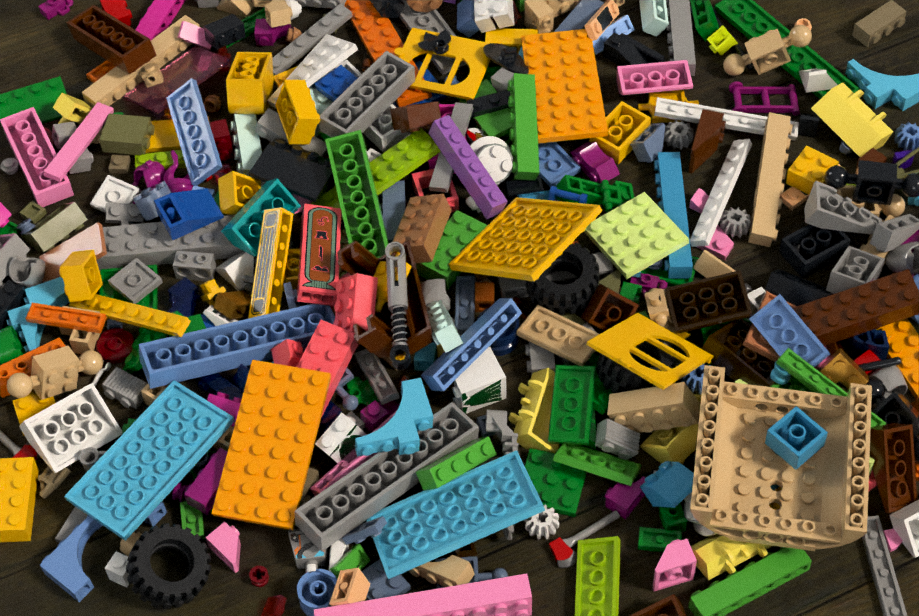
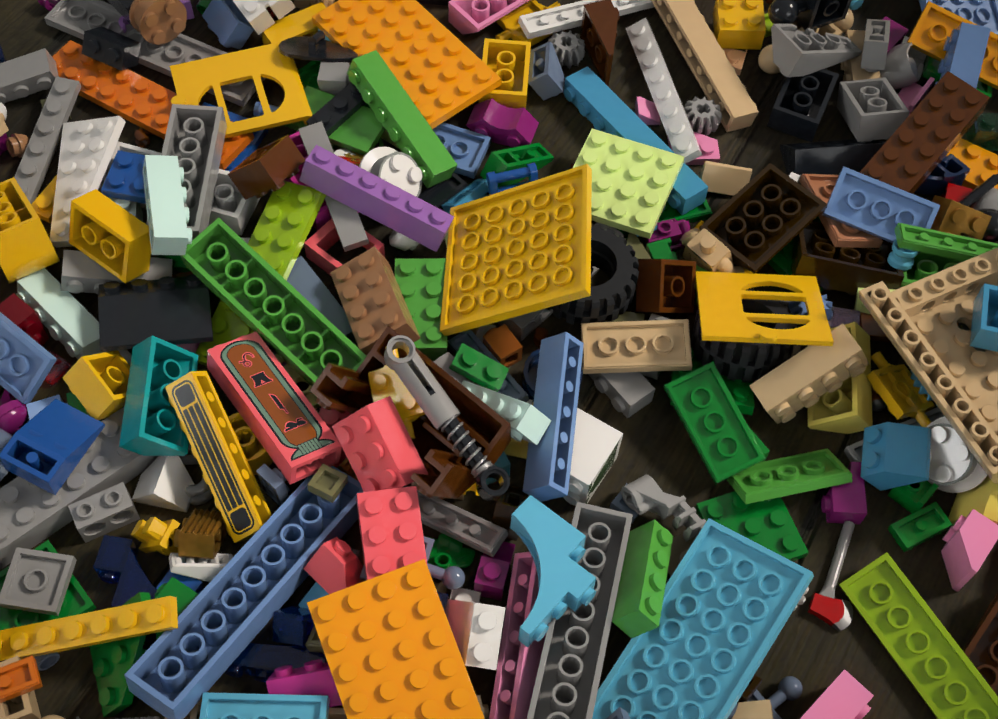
camera: 40 degrees left, 5 degrees up
dark red tile [96,328,135,364] -> none
black plate [418,30,451,54] -> none
light yellow piece [509,367,560,454] -> none
light grey brick [595,418,640,460] -> none
green plate [600,180,634,213] -> none
none -> light aqua brick [142,155,192,255]
none -> olive plate [307,464,348,503]
none -> green plate [449,343,509,392]

